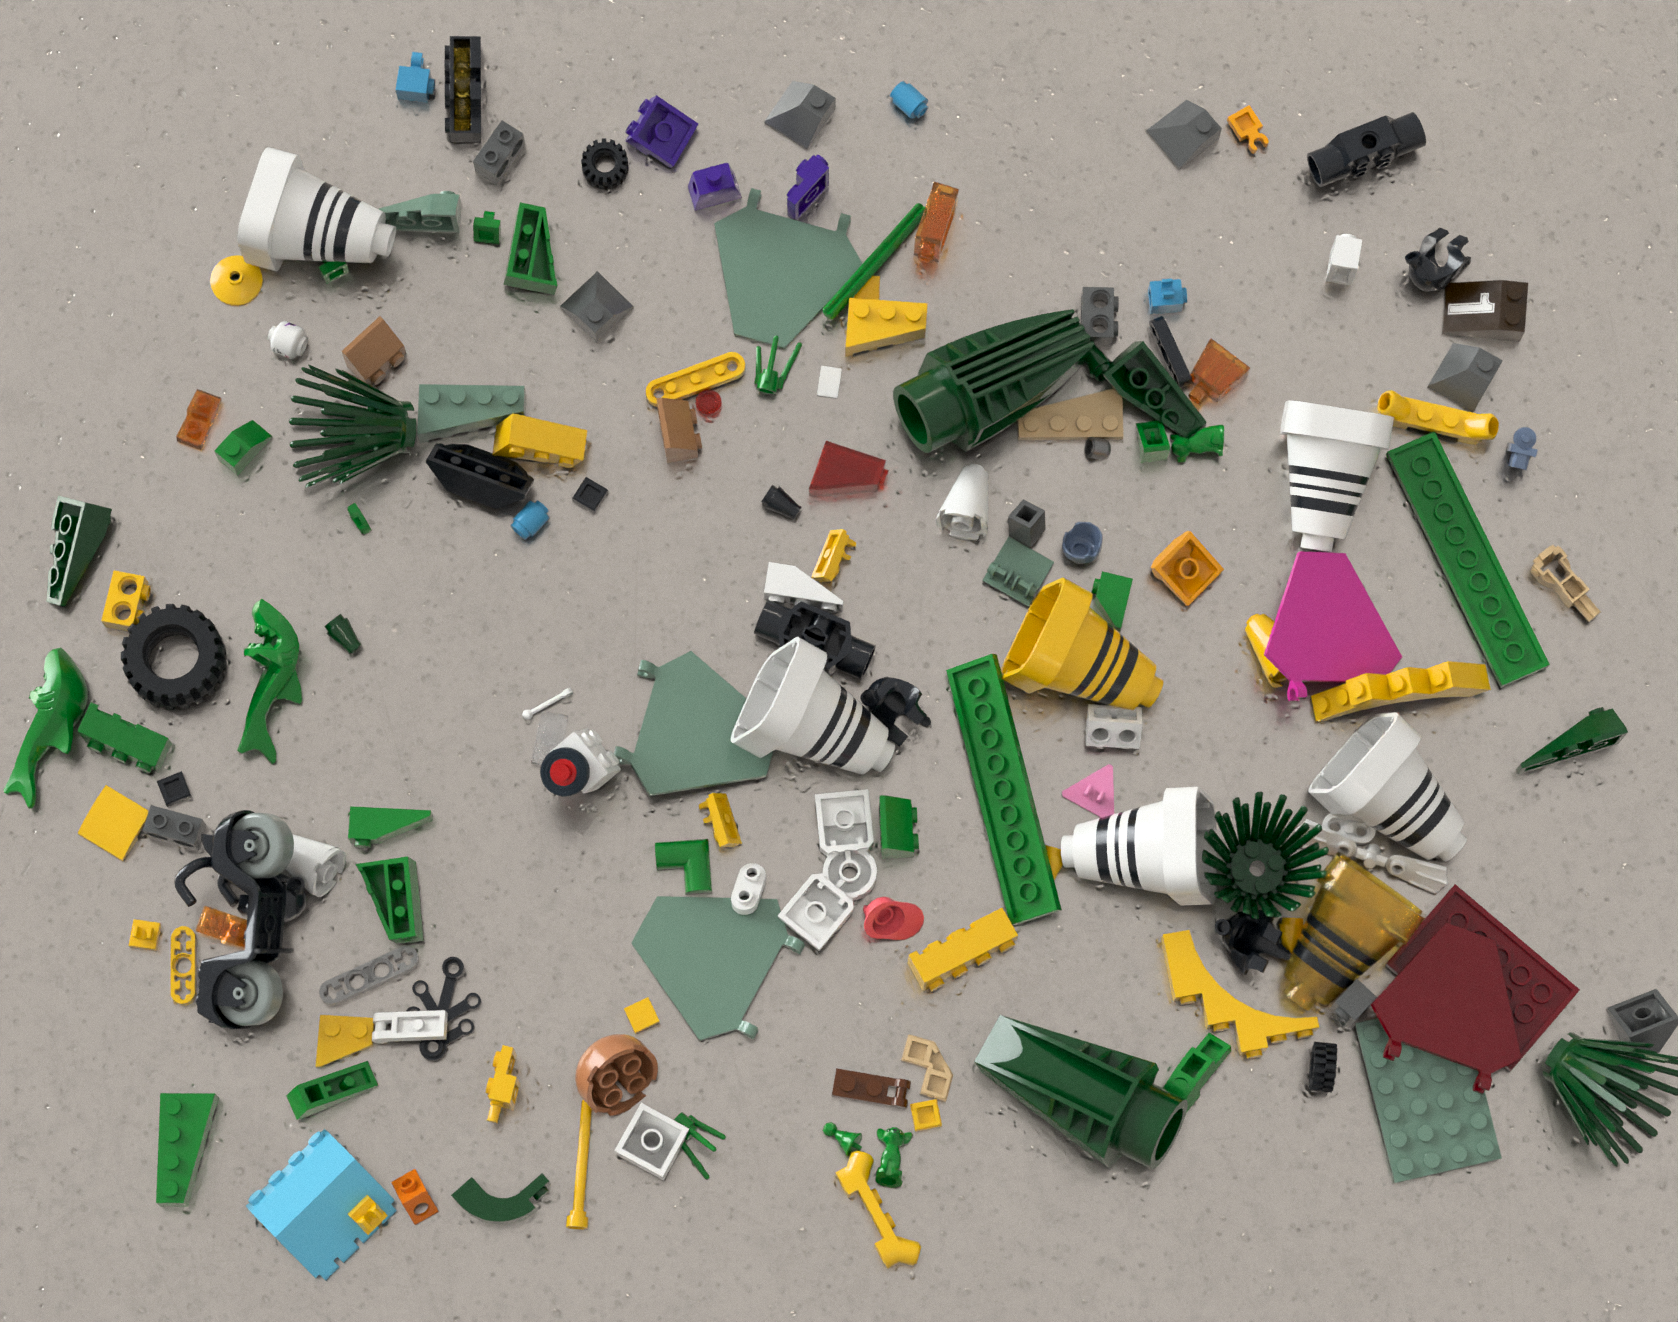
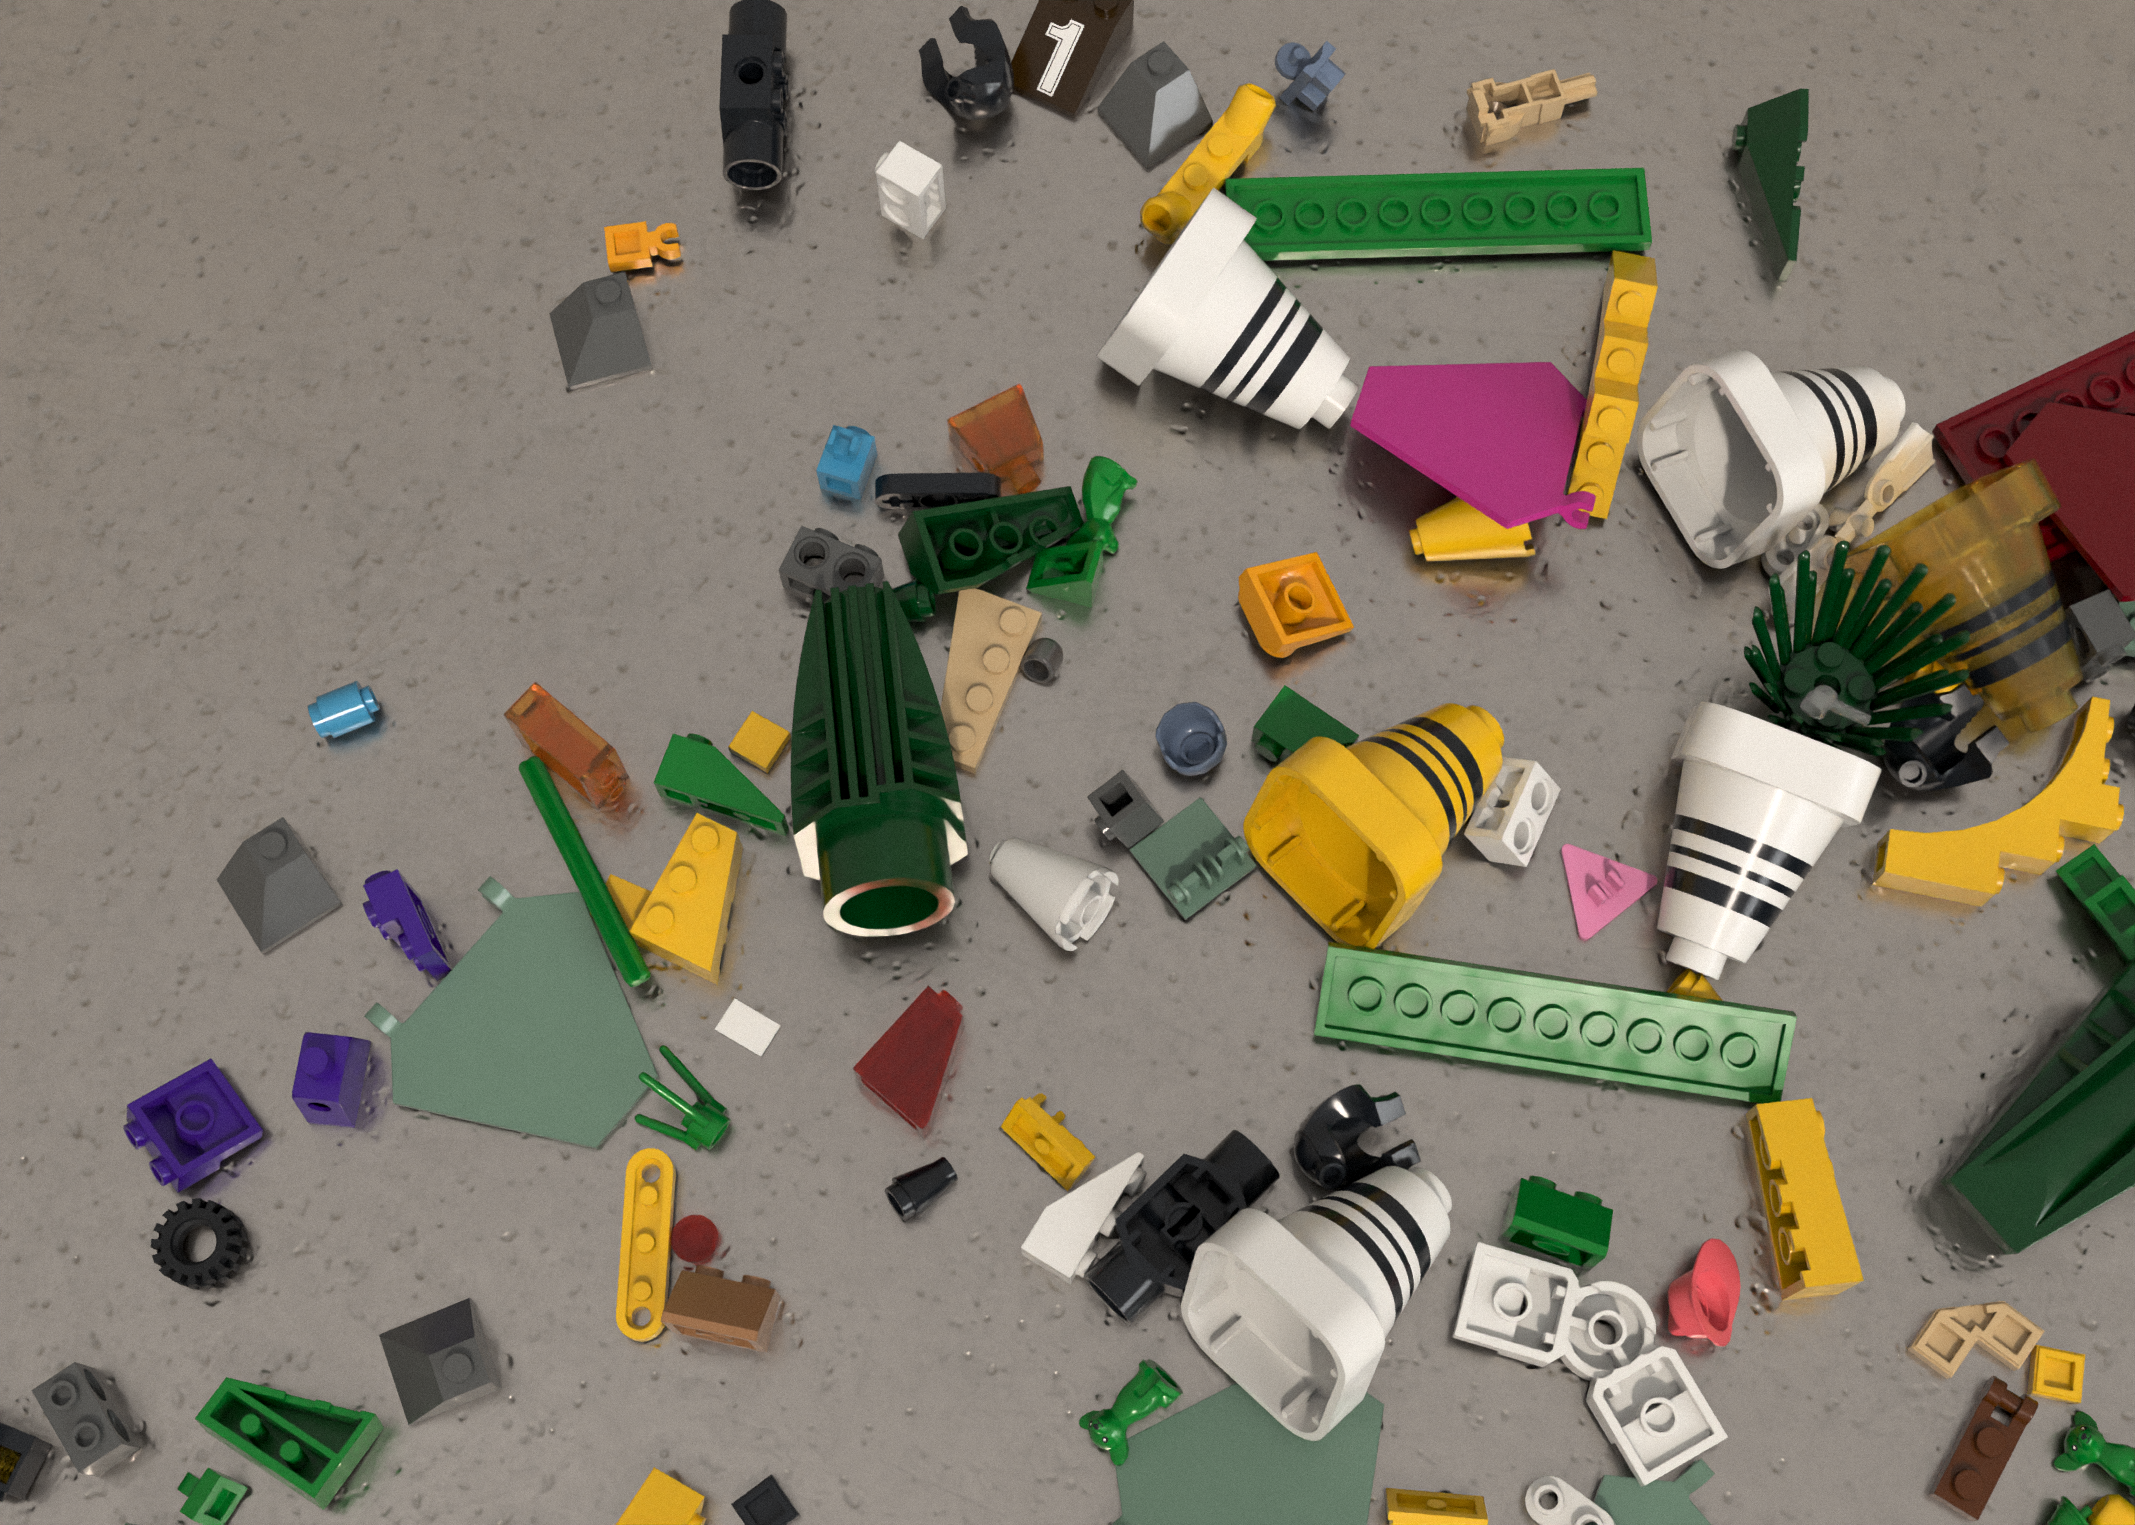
camera: 65 degrees left, 5 degrees down
none -> green slope [653,733,789,836]
none -> yellow tile [728,711,791,773]
none -> green animal [1079,1359,1183,1466]
none -> clear hand [1800,685,1871,726]

